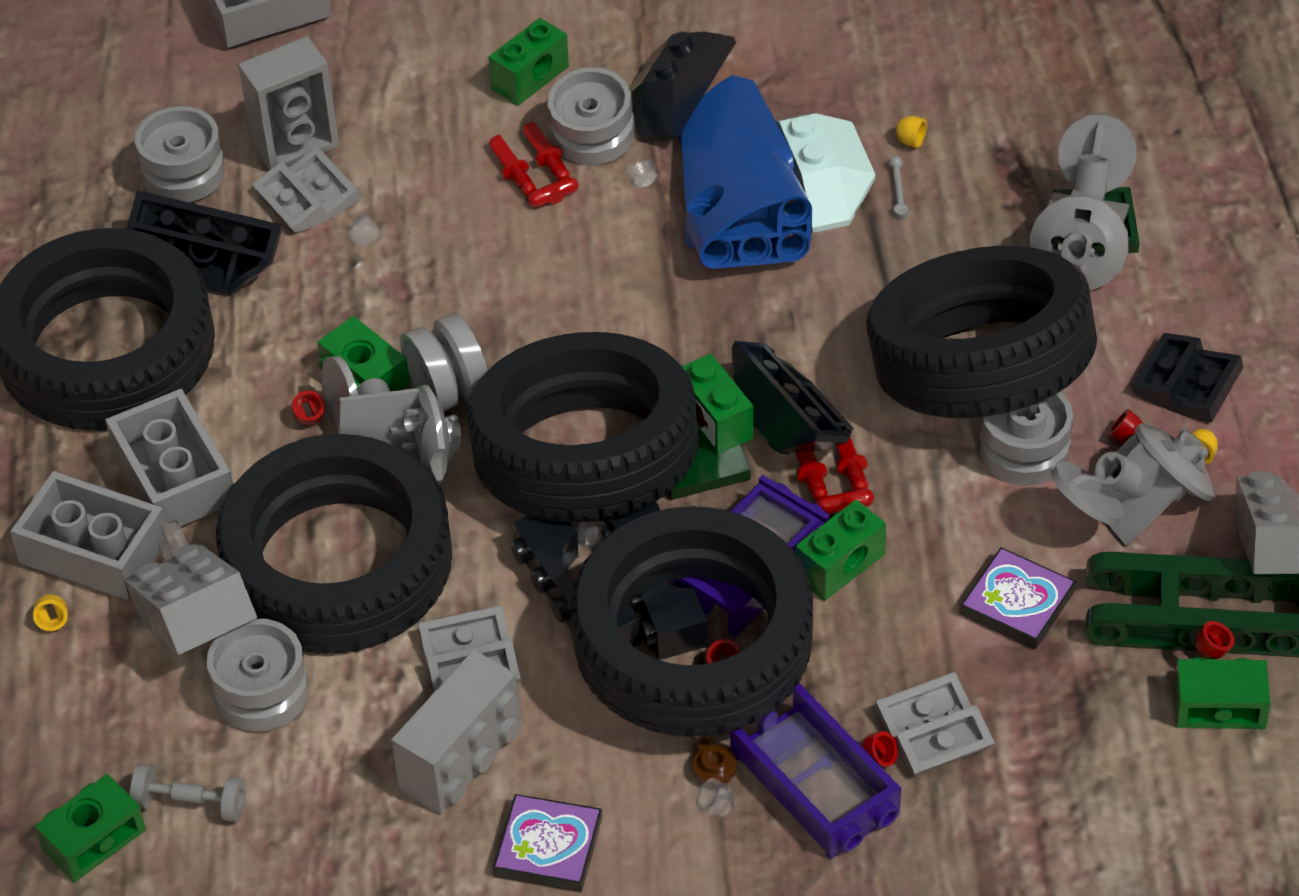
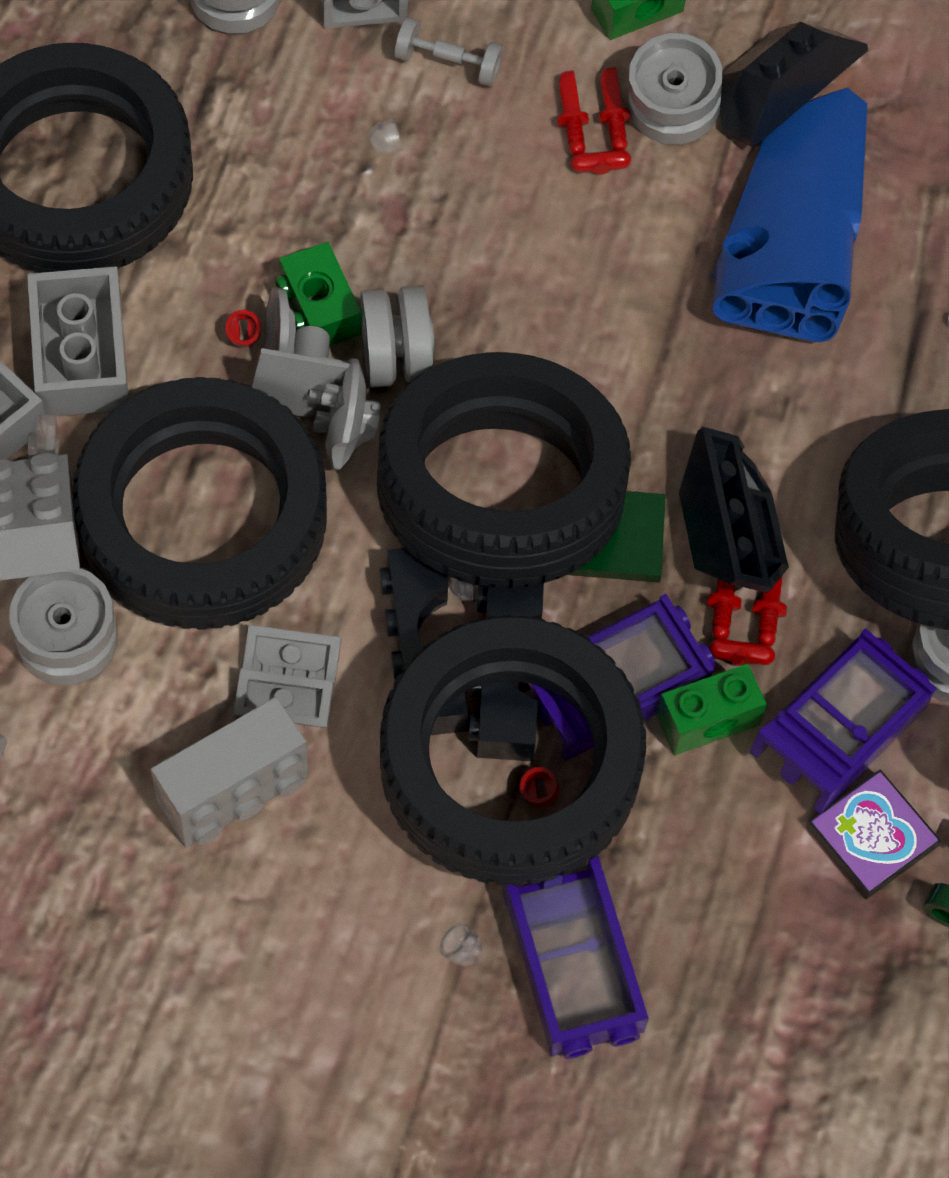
camera: 15 degrees right, 15 degrees up
black wedge [127,190,283,295] -> none
light grey slope [252,146,363,233] -> none
tile [493,794,603,892] -> none
clear hinge [623,157,657,188] -> none
green brick [682,353,753,454] -> none
reddish brown plate [693,735,737,788] -> none
light aqua wedge [776,113,875,233] -> none
red hinge [860,731,898,768] -> none
light grey slope [874,672,995,776] -> none
none -> light grey wheel [395,17,504,87]
none -> dark purple door [749,628,937,814]

